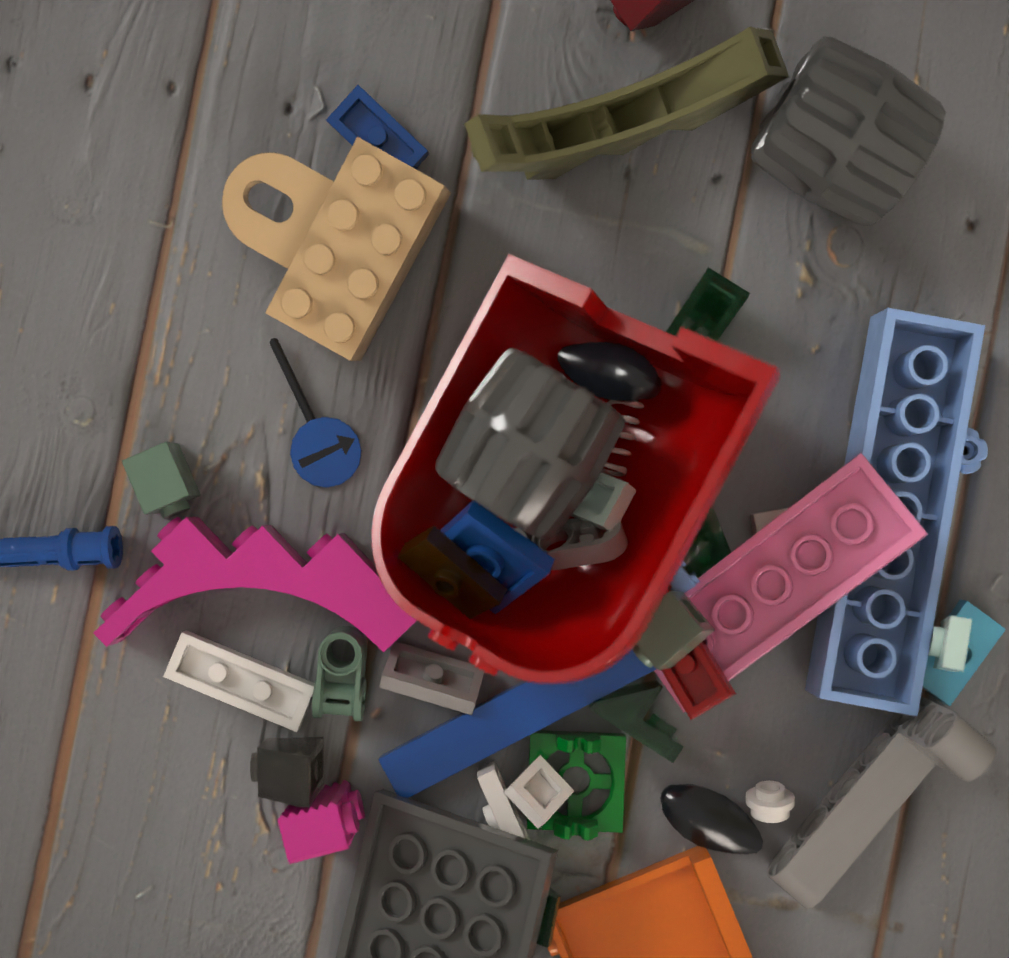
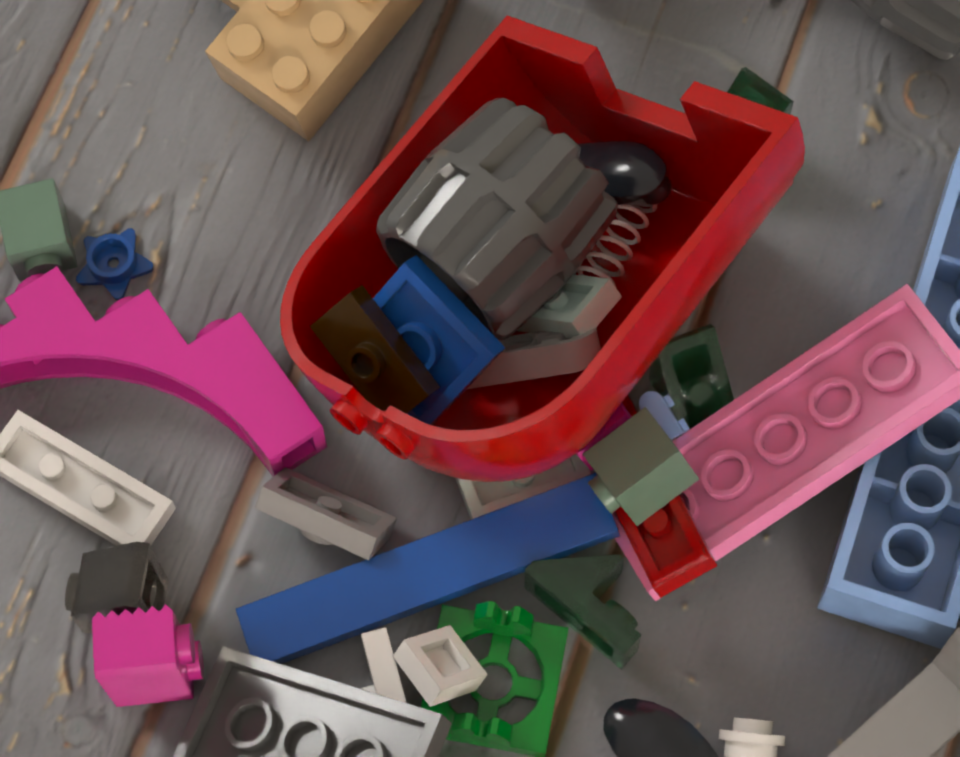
camera: 10 degrees right, 20 degrees down
blue piece [270,338,362,488] -> none
sand green piece [312,626,367,722] -> none
none -> blue plate [76,228,153,301]

